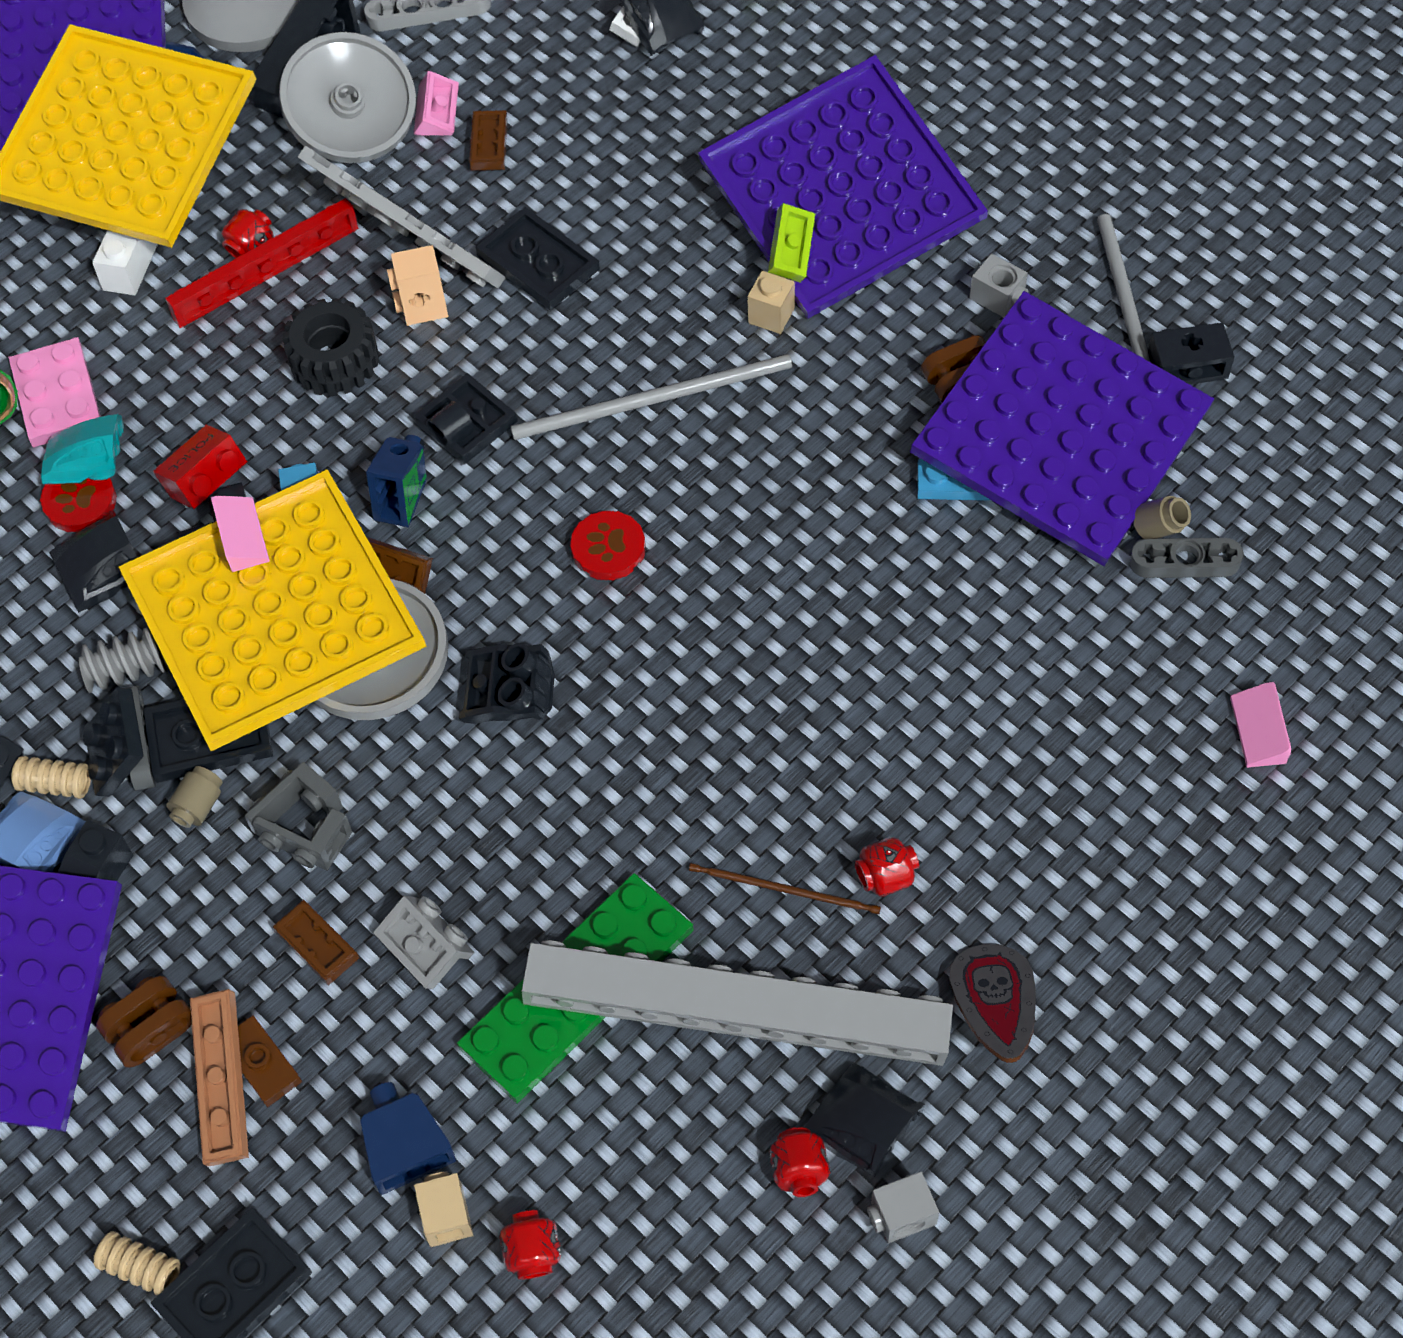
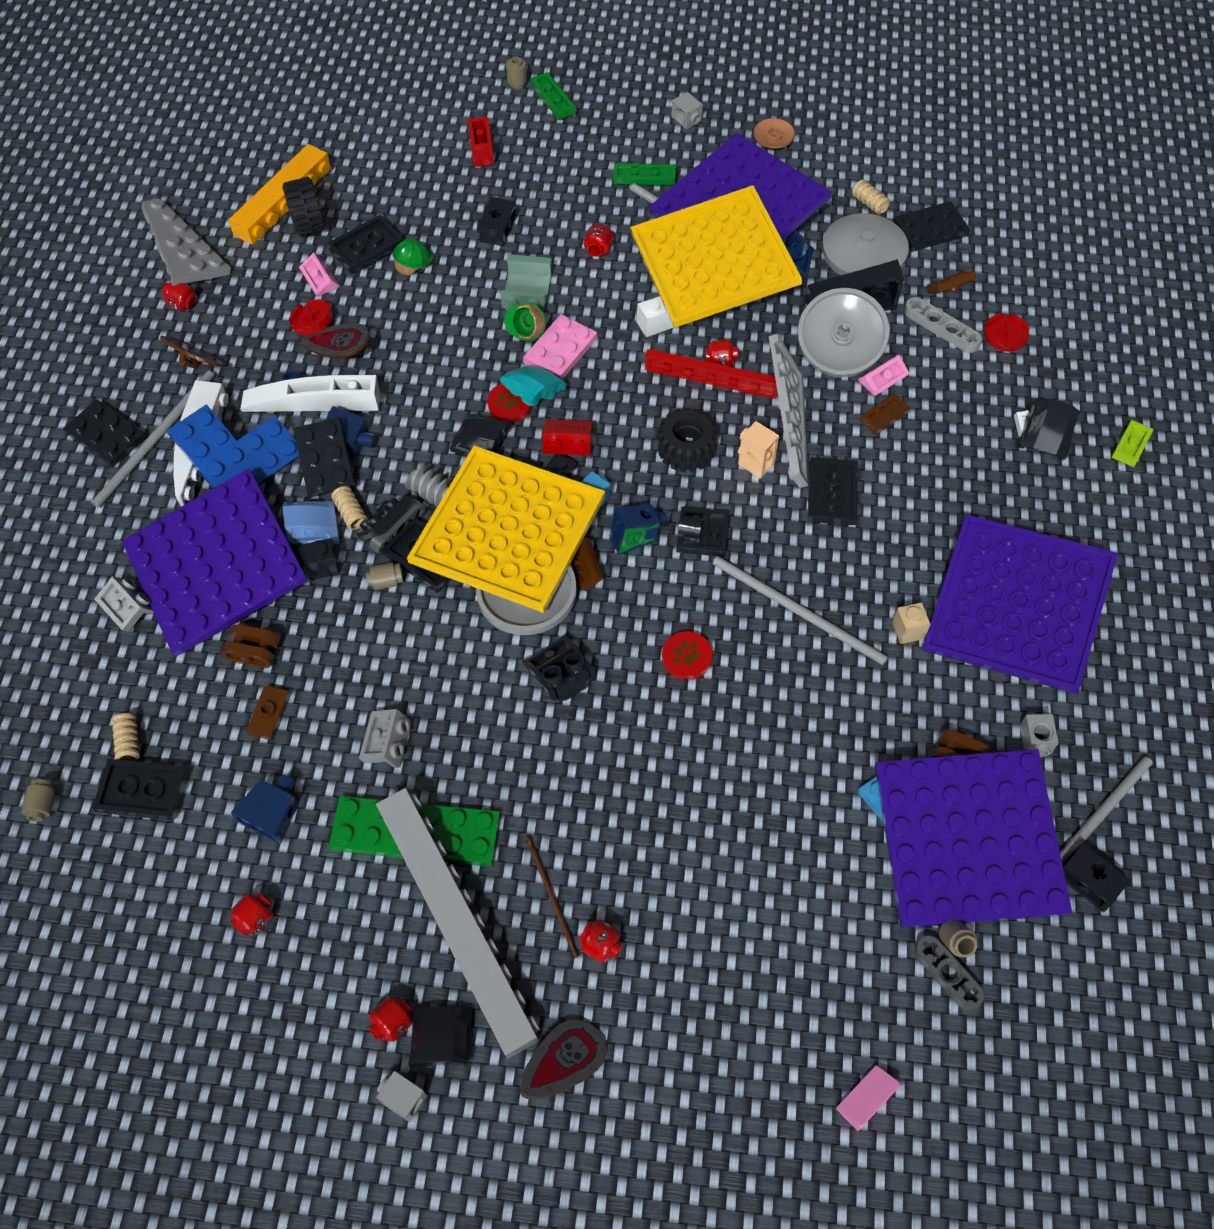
camera: 50 degrees right, 0 degrees up
nougat tile [190,989,249,1167] -> none
bright pink slope [211,496,270,572] -> none
dark grey bracket [245,762,343,836] -> none
dark grey bracket [252,808,352,871] -> none
reddish brown plate [272,900,359,986] -> none
tan brick [414,1172,474,1247] -> none
lime plate [768,203,815,282] -> none

